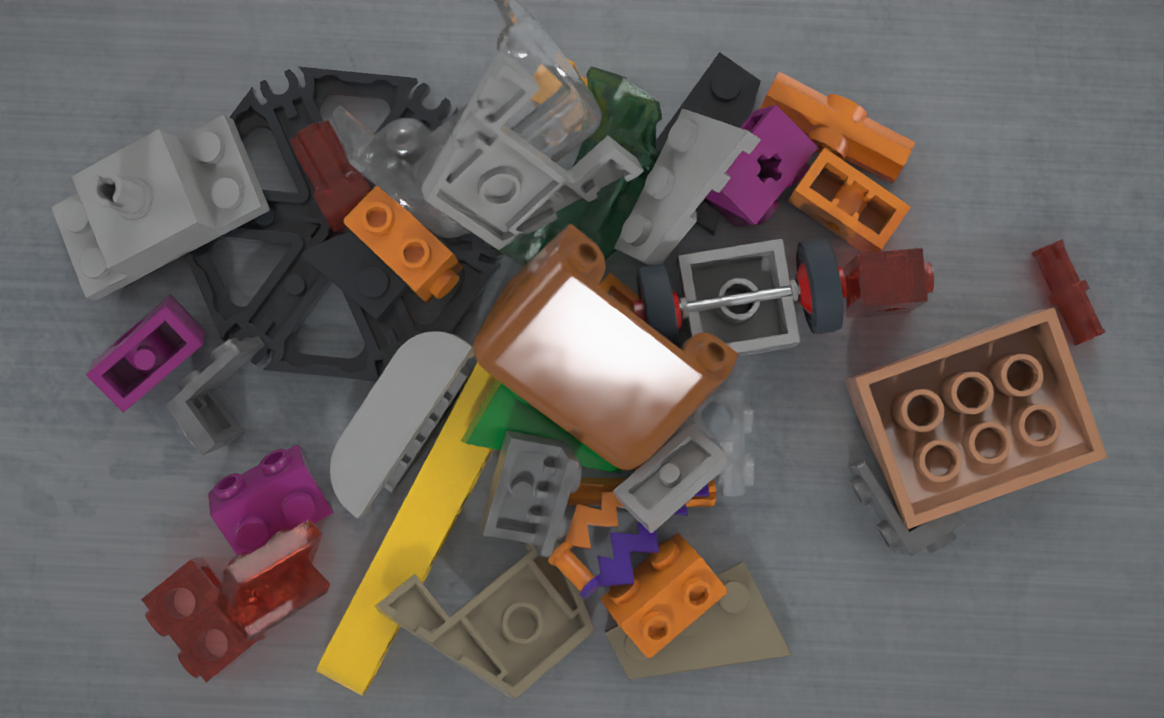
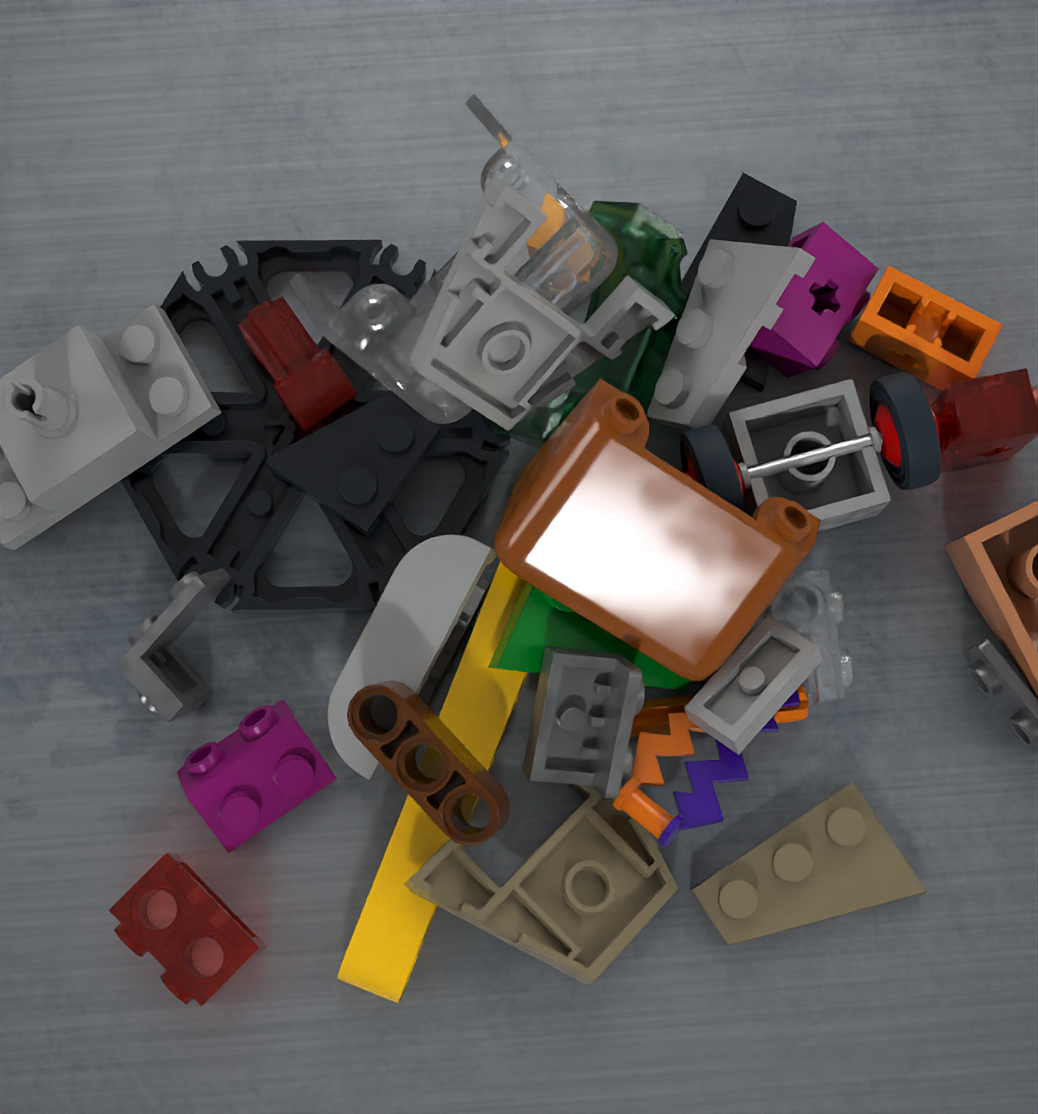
camera: 10 degrees left, 5 degrees down
magenta brick [86,294,206,413] -> none
clear red bracket [215,520,330,640] -> none
orange bracket [344,185,463,304] -> none
orange bracket [600,533,727,658] -> none
orange piece [759,72,915,184] -> none
none -> reddish brown beam [347,680,510,846]

